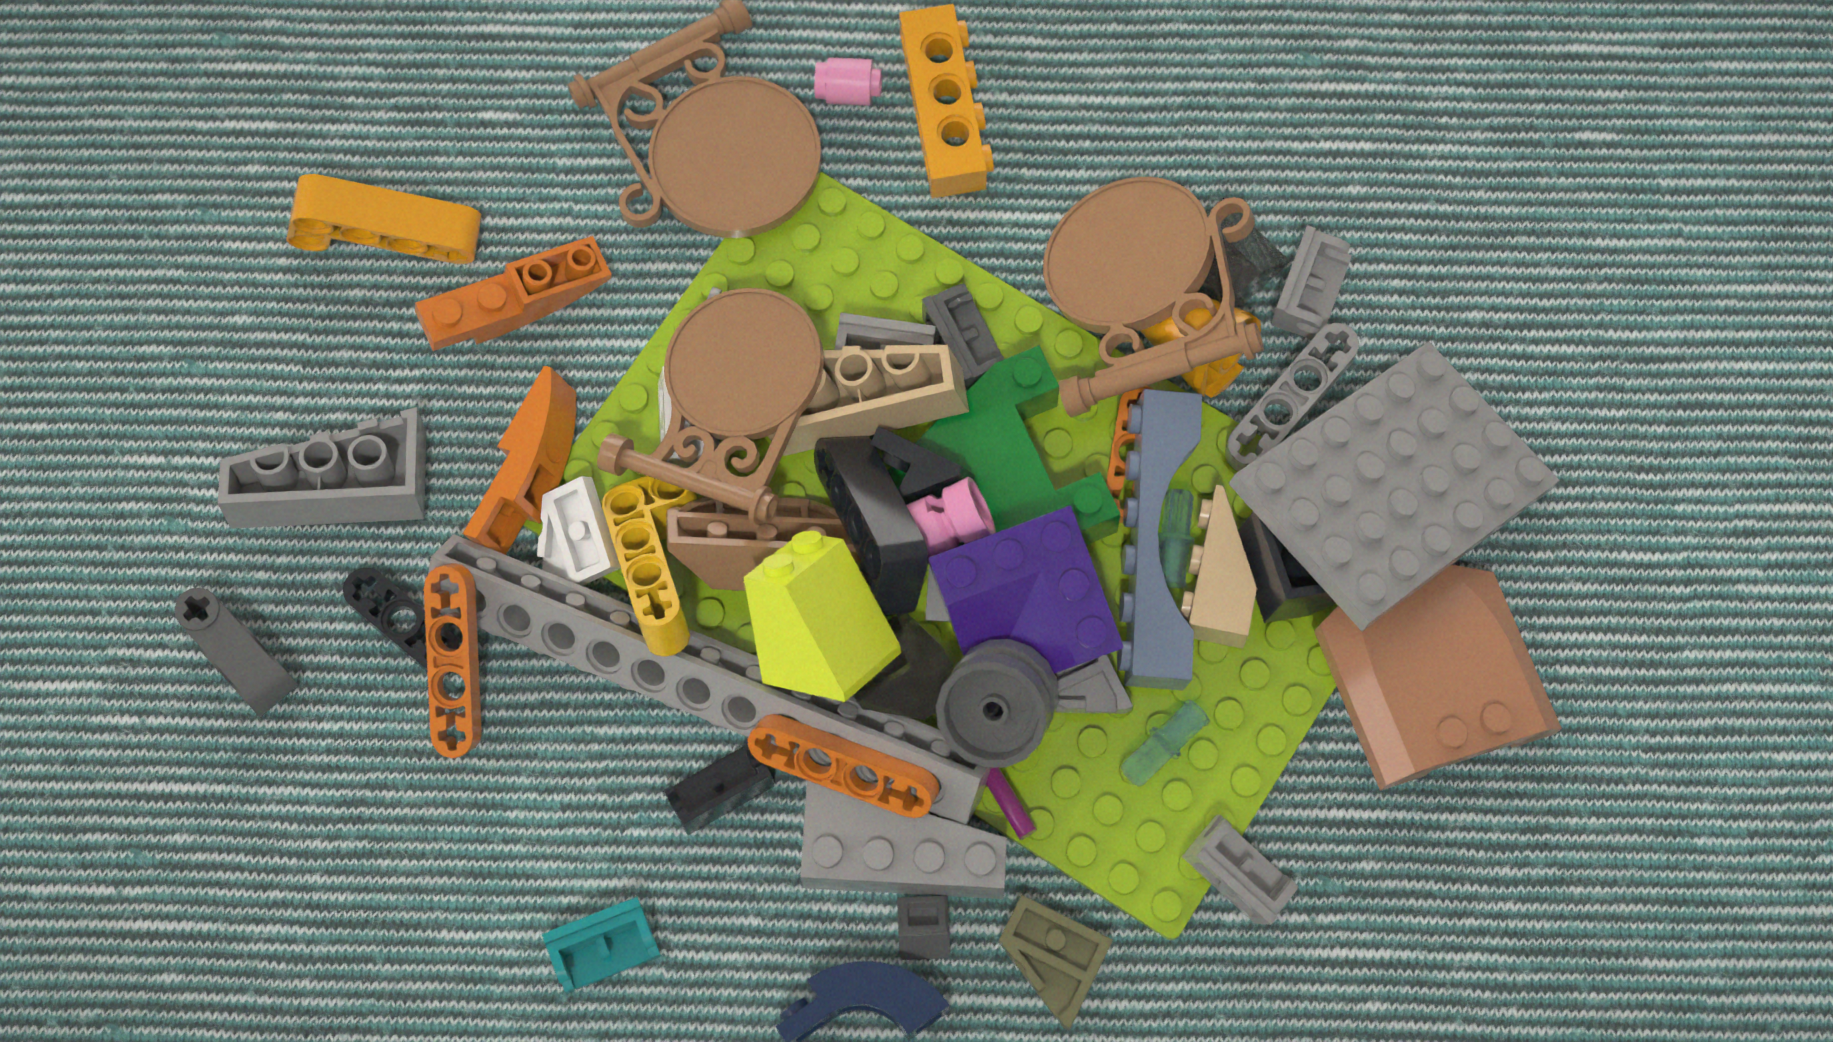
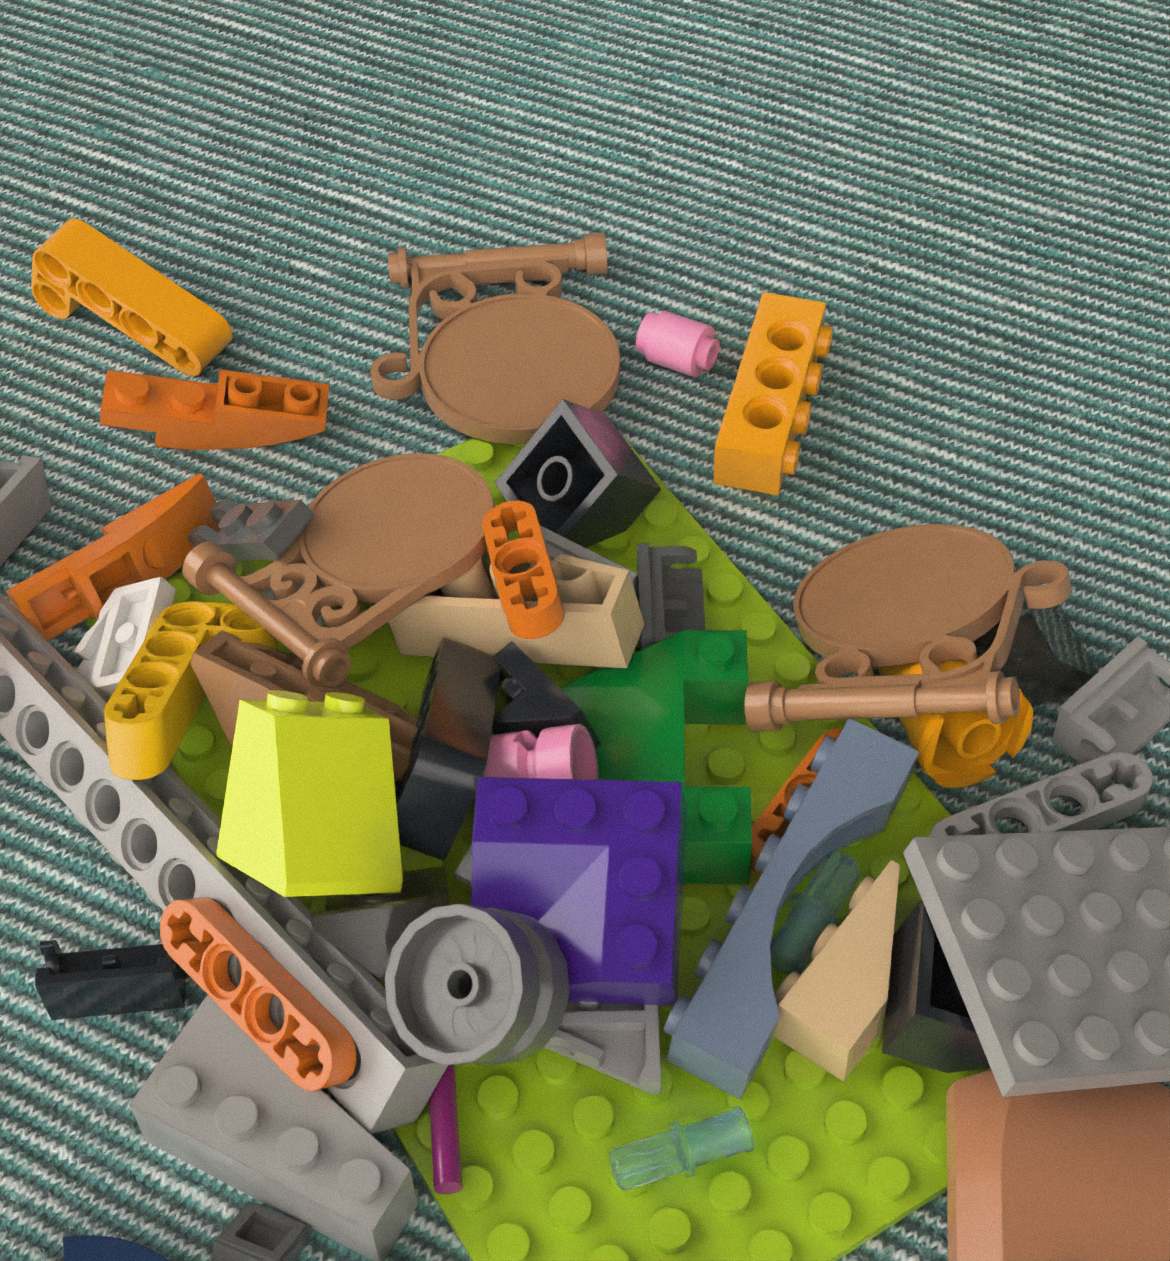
camera: 25 degrees right, 20 degrees down
none -> dark grey hinge [188,499,315,561]
none -> orange beam [482,501,565,639]
none -> black slope [495,399,662,548]

